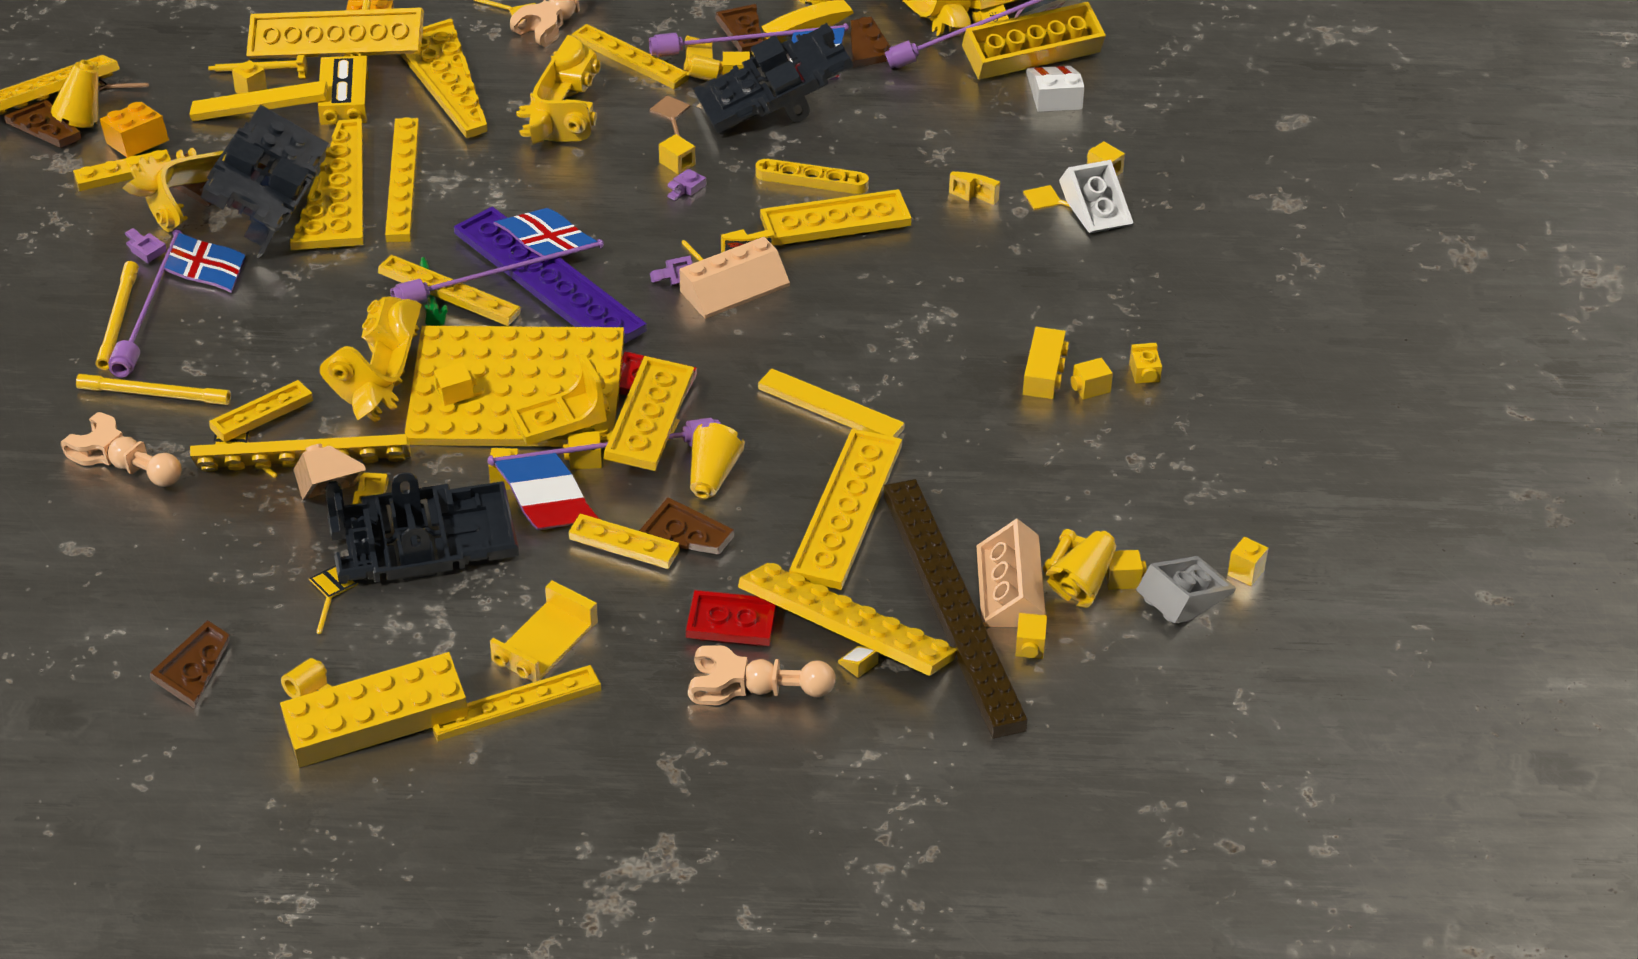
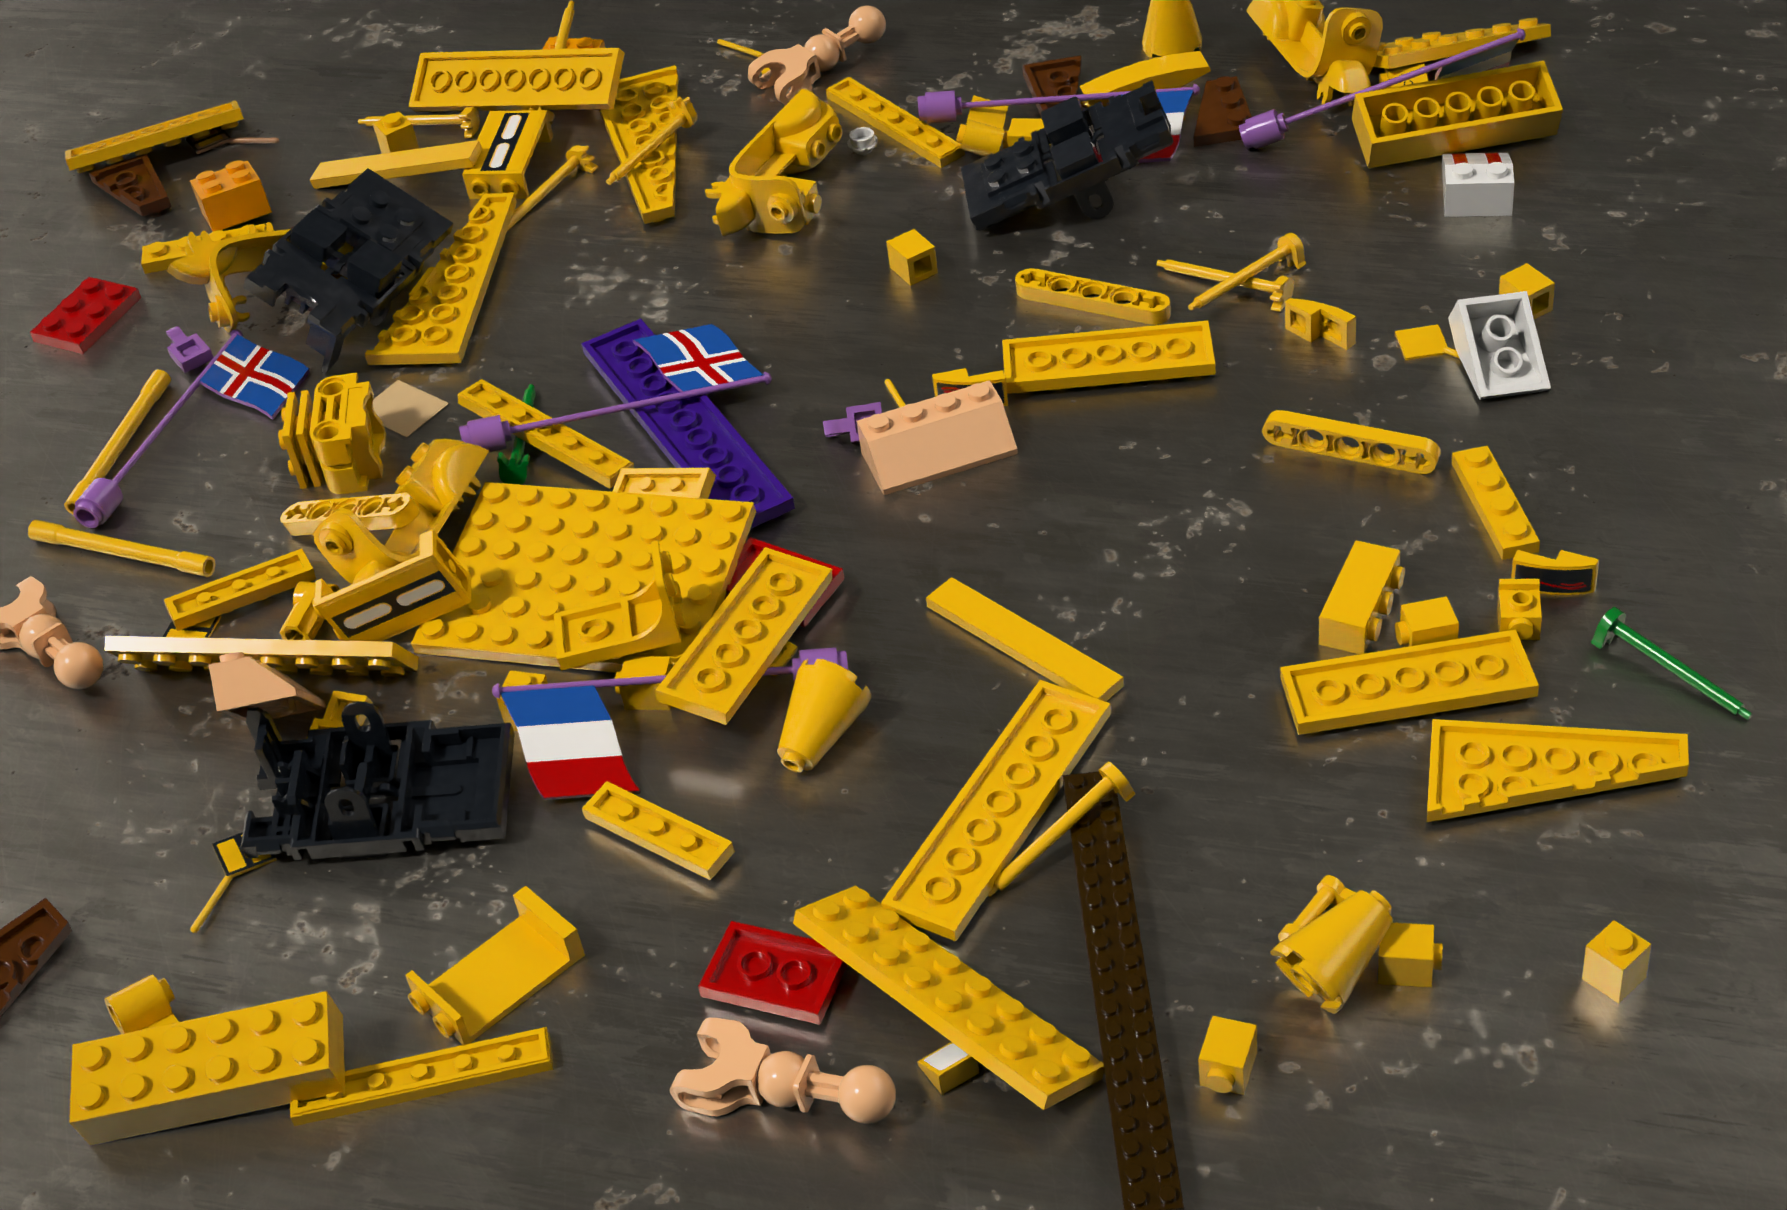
camera: 20 degrees right, 0 degrees up
yellow cone [51,60,98,128] -> none
yellow plate [385,117,419,242] -> none
yellow brick [434,362,476,406] -> none
reddish brown wing [639,497,735,555] -> none
medium nougat piece [650,95,690,136] -> none
medium lavender plate [667,169,706,201] -> none
light nougat slope [976,519,1045,627] -> none
light grey slope [1136,556,1236,623] -> none
none -> red plate [30,277,141,354]
none -> yellow piece [278,372,386,494]
none -> yellow beam [280,493,419,536]
none -> yellow piece [280,581,340,640]
none -> yellow panel [312,529,472,641]
none -> tan sticker [373,380,450,437]
none -> yellow piece [507,145,598,231]
none -> yellow piece [606,96,698,185]
none -> yellow plate [612,468,716,499]
none -> white plate [847,127,878,155]
none -> yellow piece [988,761,1136,897]
none -> yellow piece [1156,259,1294,312]
none -> yellow piece [1188,232,1306,311]
none -> yellow beam [1262,410,1441,474]
none -> yellow plate [1280,629,1539,735]
none -> yellow wing [1427,719,1689,822]
none -> yellow plate [1451,445,1540,560]
none -> slope [1511,550,1599,595]
none -> green piece [1591,607,1753,720]

